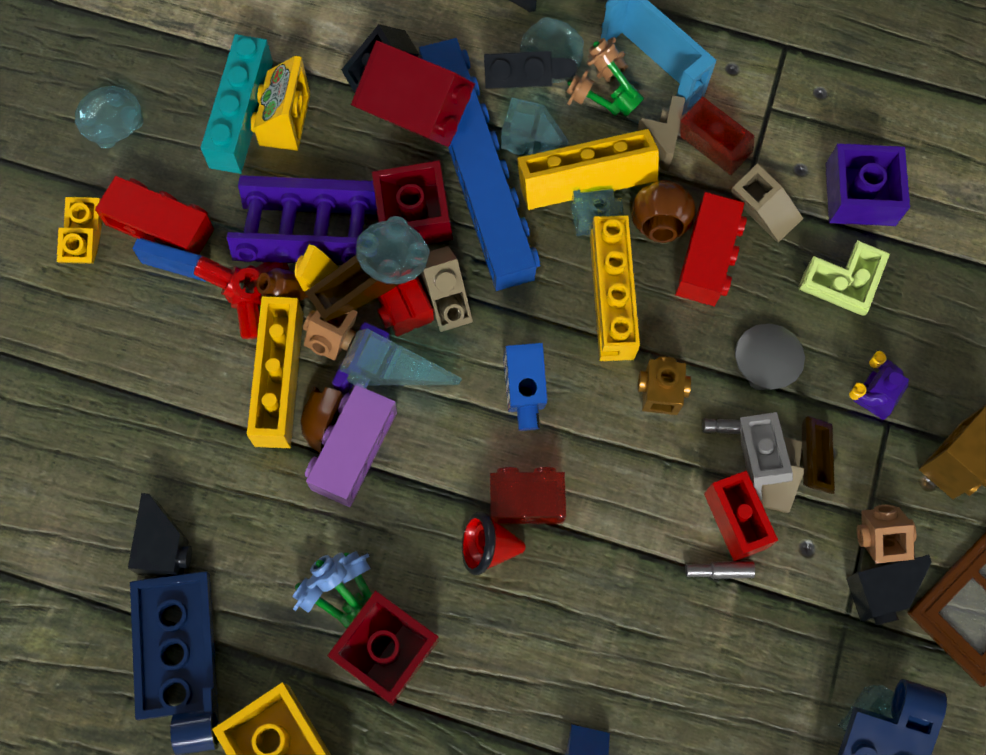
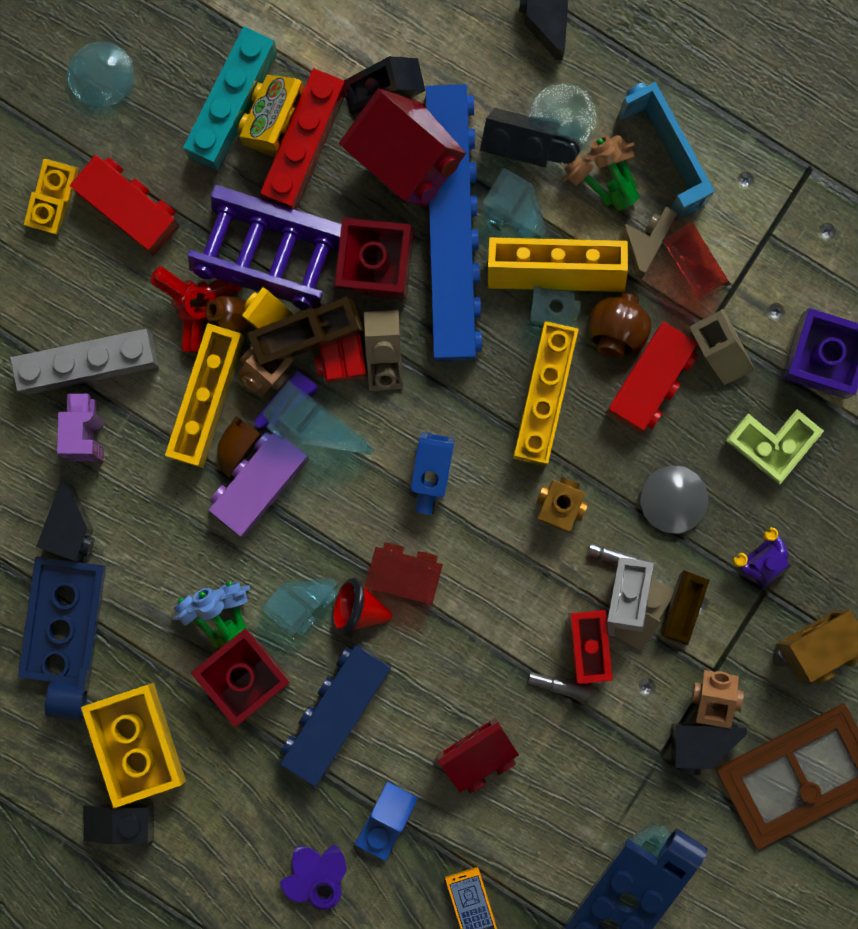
camera: 20 degrees right, 15 degrees up
blue tile [132,238,206,282] -> none
clear light blue dish [356,216,430,284] -> none
none -> light grey brick [10,329,159,395]
none -> medium lavender hips [57,394,104,461]
none -> red brick [260,68,346,210]
none -> clear light blue slope [261,578,339,636]
none -> dark blue brick [280,644,392,787]
none -> dark red slope [437,717,519,794]

